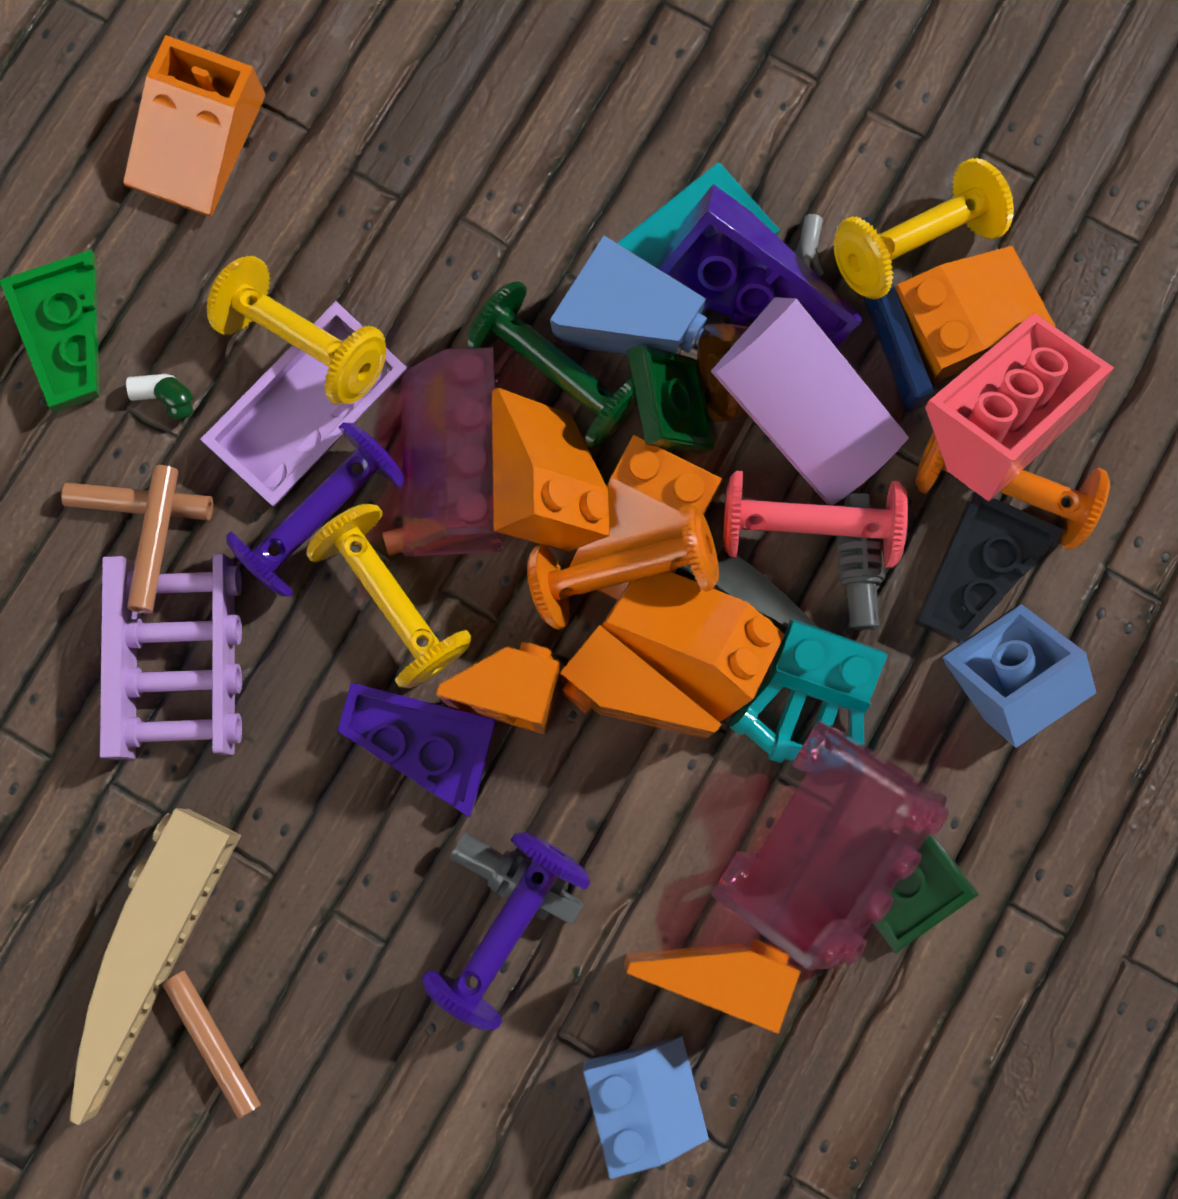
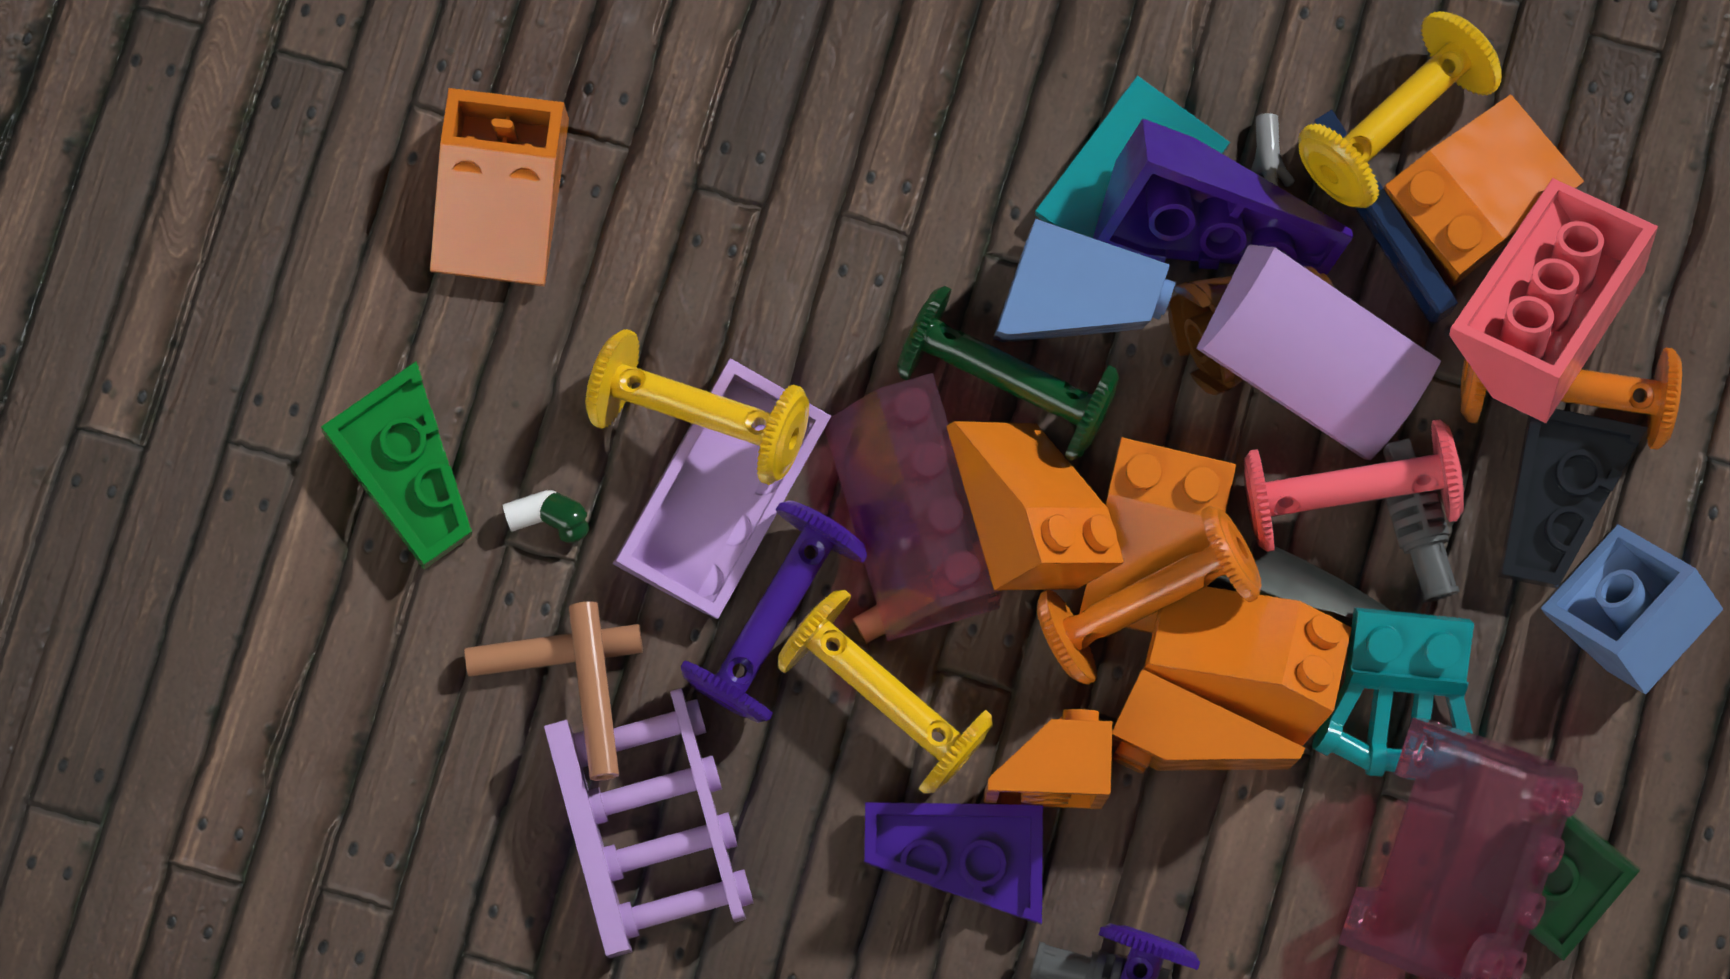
camera: 10 degrees left, 0 degrees up
dark green plate [627,344,714,454] -> none

